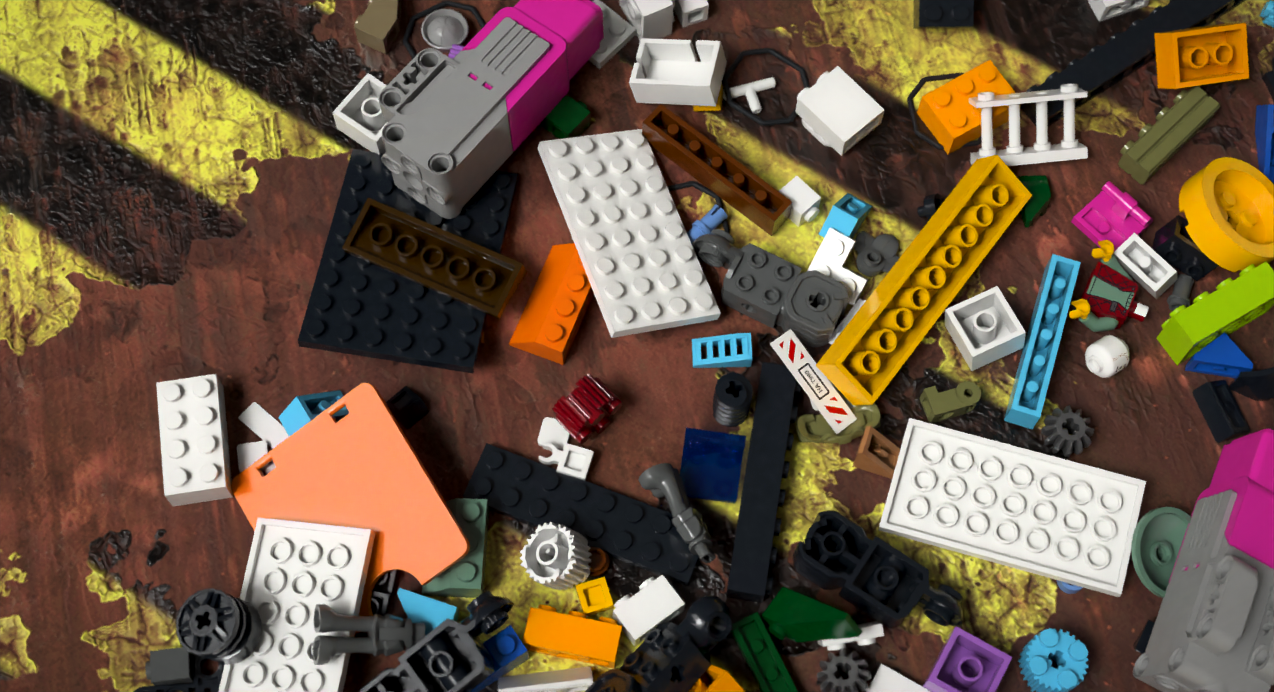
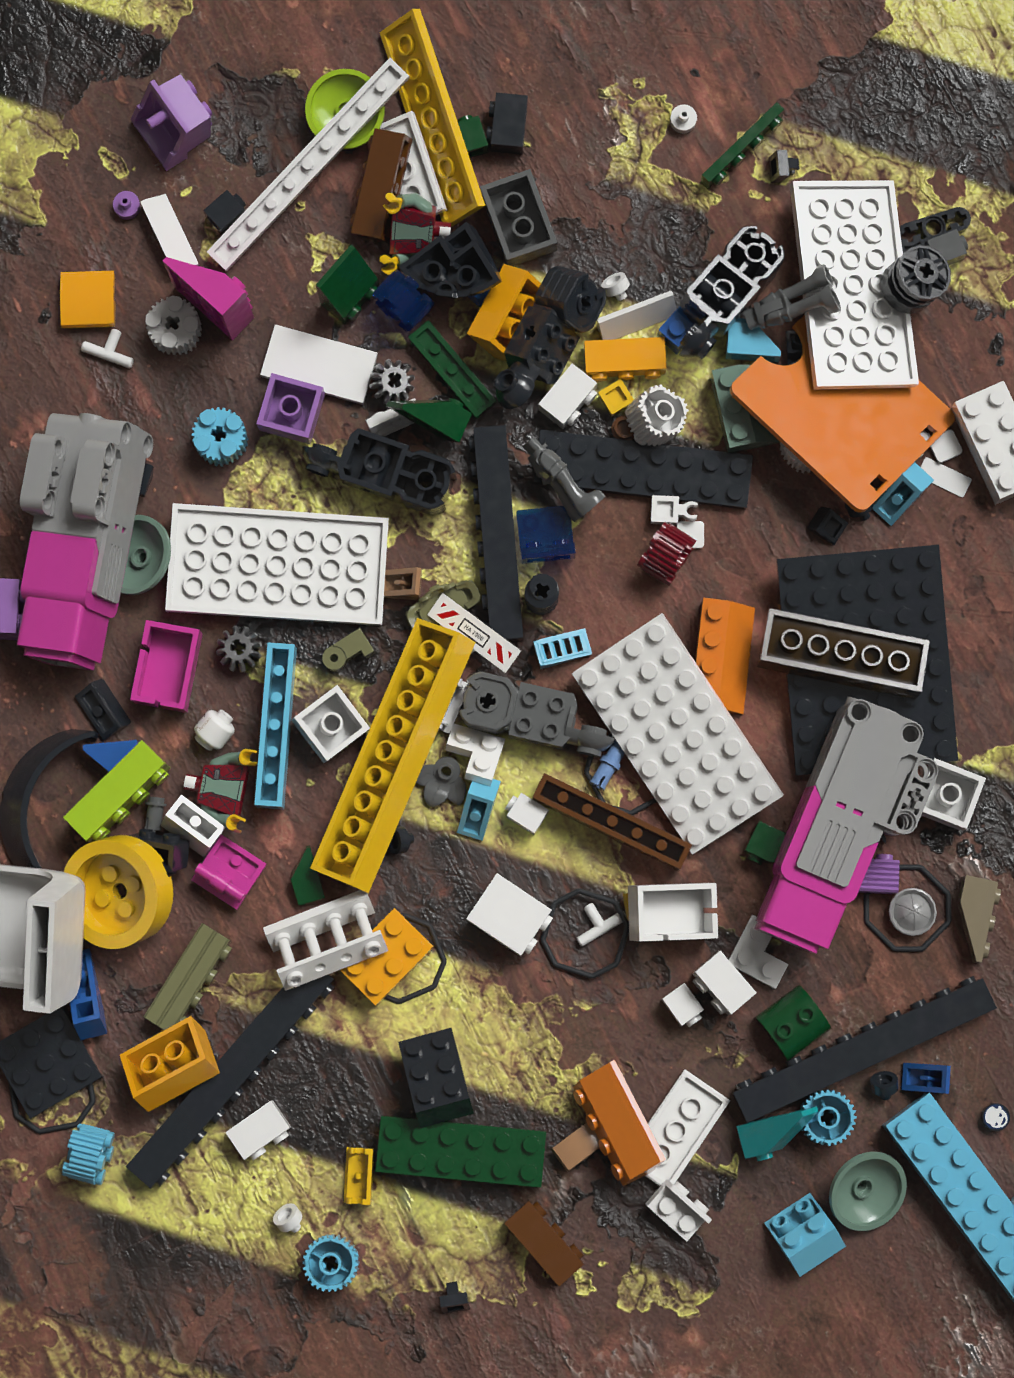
camera: 170 degrees right, 15 degrees up
none -> dark pink piece [130,620,203,713]

